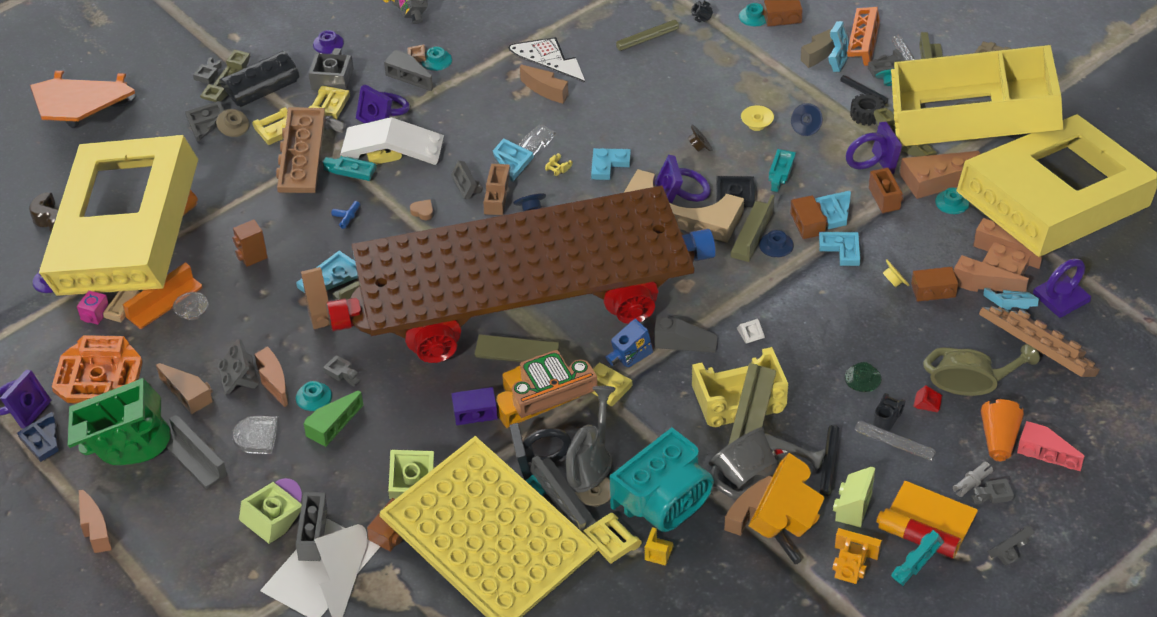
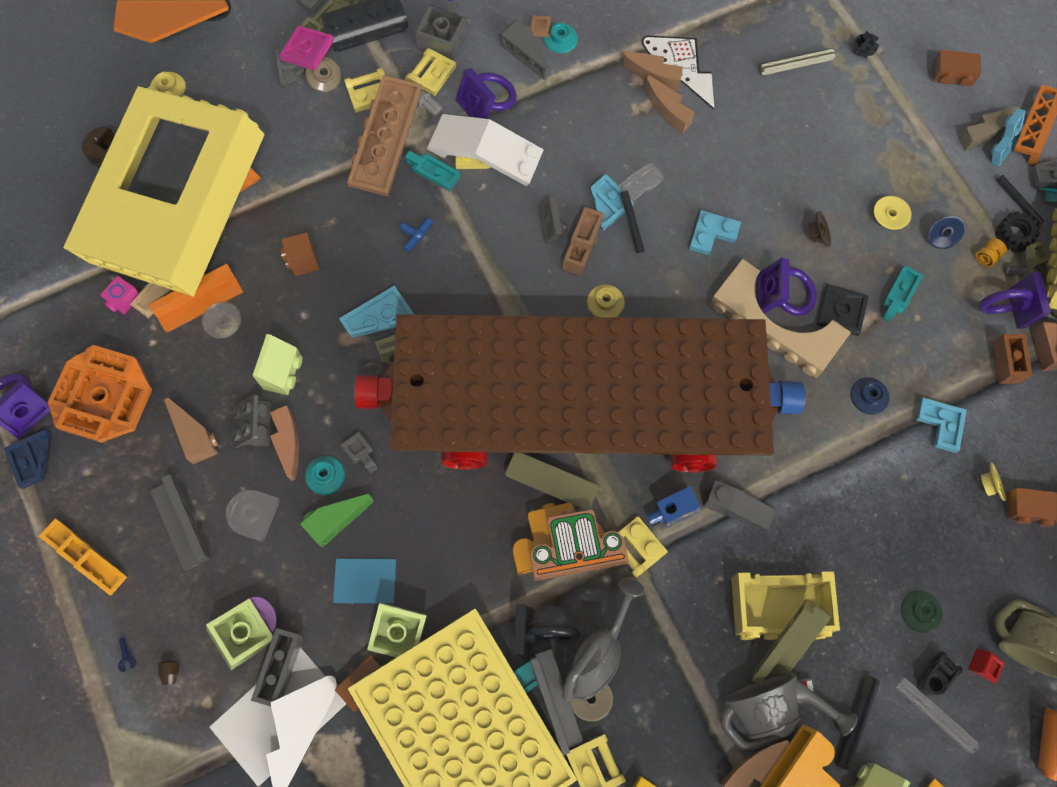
camera: 10 degrees right, 25 degrees up
green brick [68,378,171,465] -> none
nougat slope [79,490,112,553] -> none
medium nougat slope [301,267,330,329] -> none
medium nougat tile [410,200,433,220] -> none
dark purple brick [451,387,497,425] -> none
dark blue piece [513,193,546,211] -> none
light yellow piece [545,153,573,176] -> none
teal brick [610,427,714,532] -> none
olive panel [731,195,775,262] -> none
white slope [737,319,765,344] -> none
teal piece [739,3,766,27] -> none
dark orange brick [790,195,828,239] -> none
medium azure wing [815,191,851,229] -> none
none -> light orange slope [38,518,127,596]
none -> clear blue hand [118,638,136,672]
none -> dark brown hose [158,661,179,685]
none -> yellowish green slope [253,334,302,395]
none -> dark pink tile [279,25,334,70]
none -> dark azure window [333,559,396,605]
none -> black bar [620,190,645,254]
none -> medium nougat slope [623,51,683,91]
none -> light orange wheel [976,238,1007,268]

